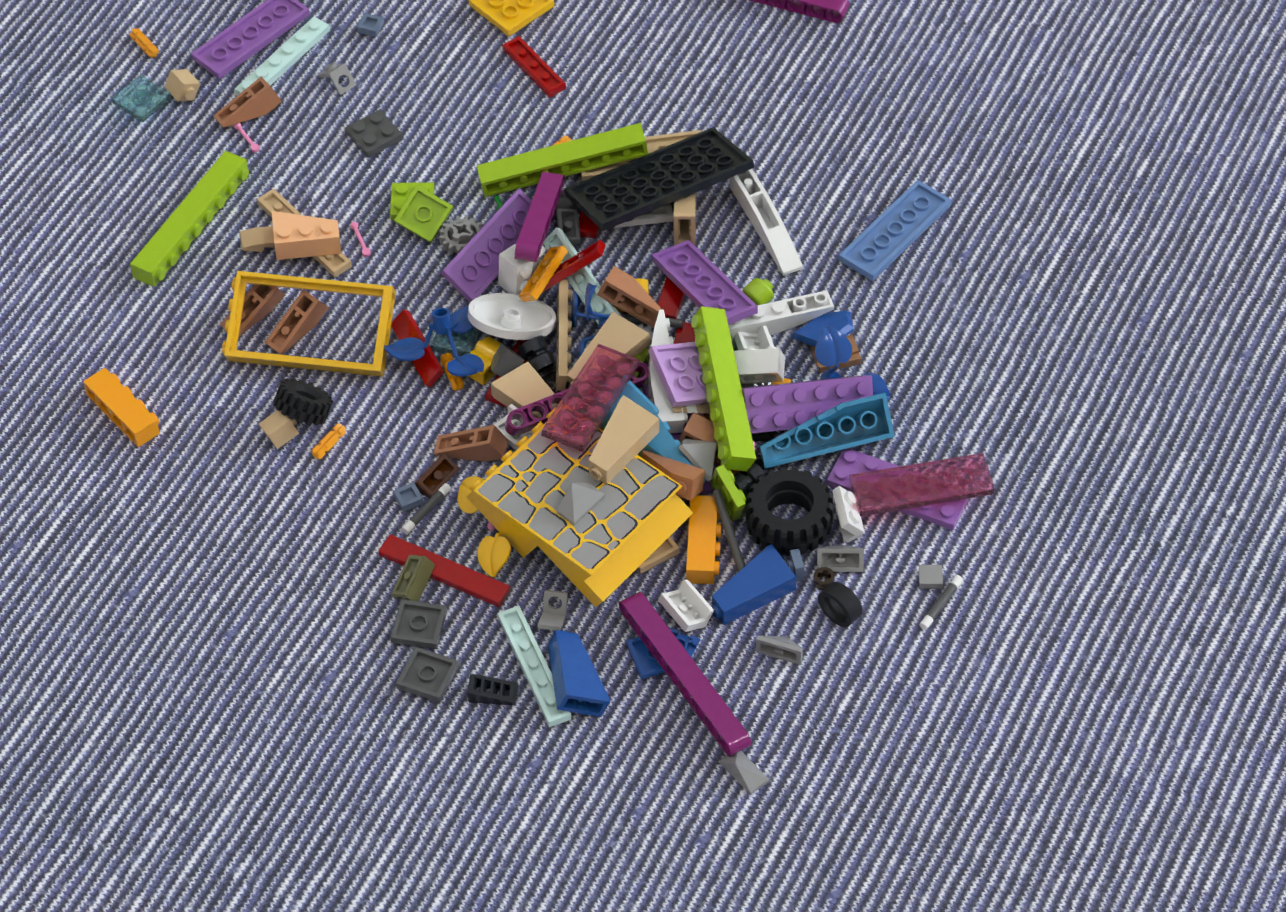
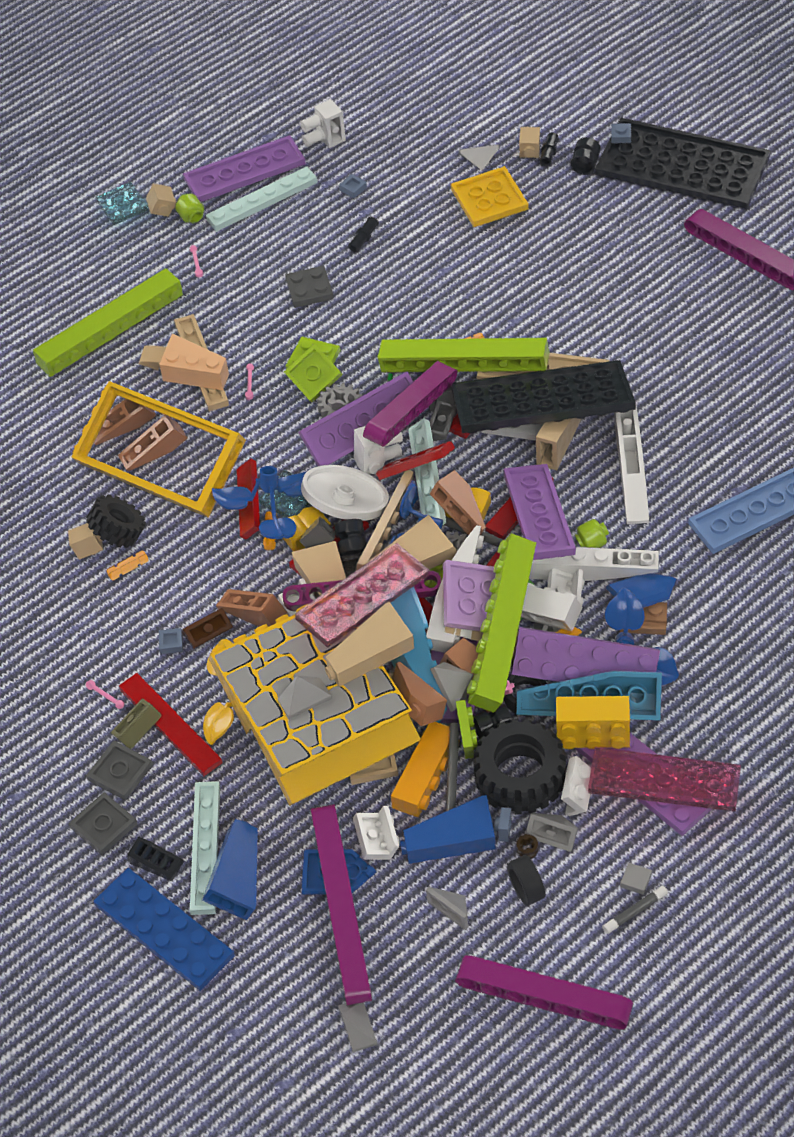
camera: 25 degrees right, 0 degrees up
light orange axle [129,28,159,58] -> none
nougat slope [213,76,282,128] -> none
light grey bracket [318,62,356,95] -> none
dark grey bar [401,483,451,535] -> none
red tile [502,36,566,98] -> none
light orange tile [519,246,568,302] -> none
light grey bracket [537,590,568,631] -> none
none -> bright pink hinge [86,680,124,709]
none -> blue plate [93,868,235,991]
none -> lime head [175,194,205,223]
none -> black pin [348,216,379,253]
none -> magenta beam [455,955,633,1030]
none -> yellow brick [556,696,630,749]

